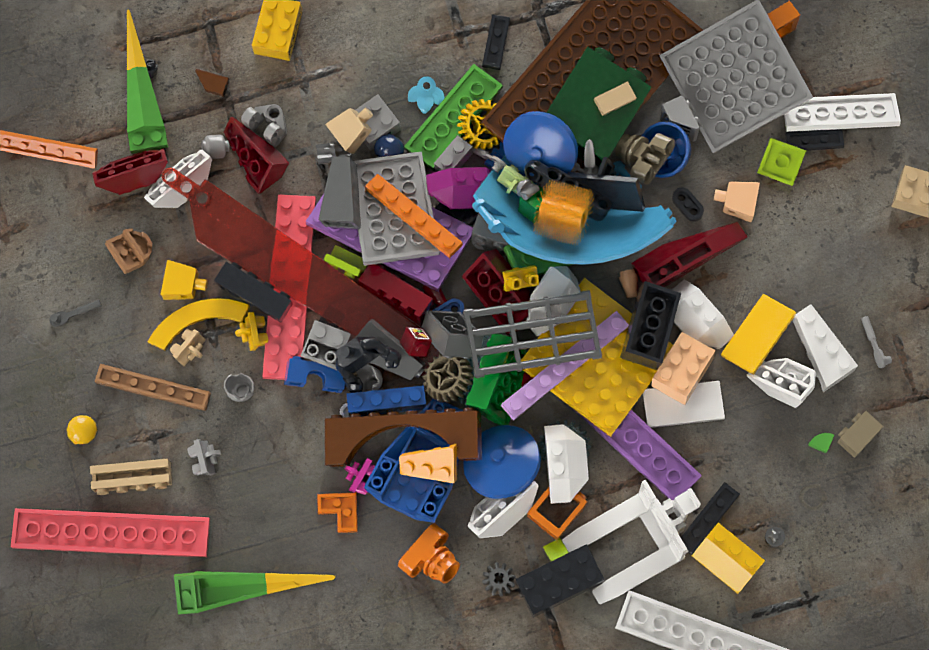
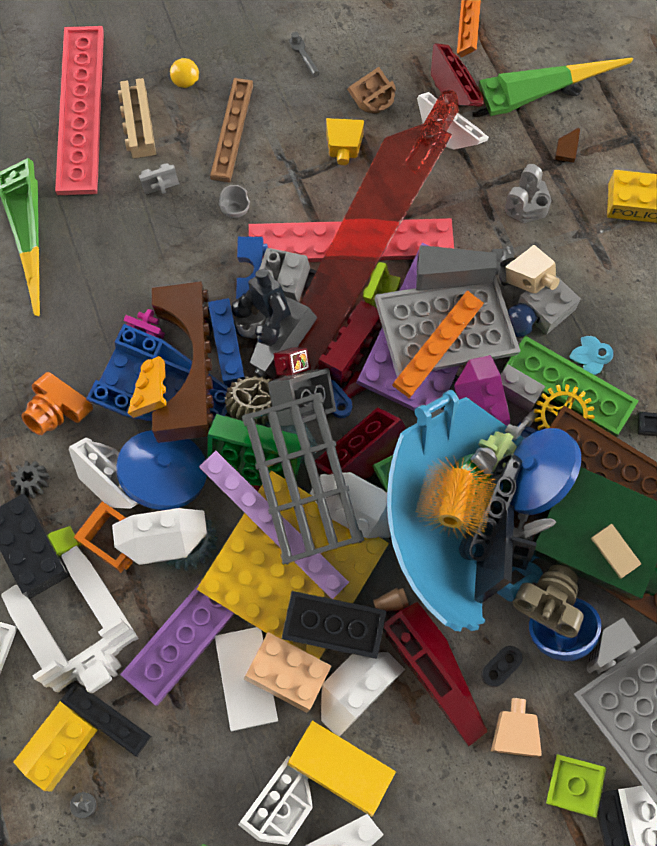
camera: 80 degrees right, 5 degrees down
yellow tile [147,298,250,351] -> none
tan hips [170,329,205,366] -> none
light grey head [201,134,229,159] -> none
black wedge [214,261,293,323] -> none
dark red wedge [224,117,289,194] -> none
yellow hips [235,312,268,351] -> none
orange tile [317,493,358,533] -> none
yellow hips [503,265,539,292] -> none

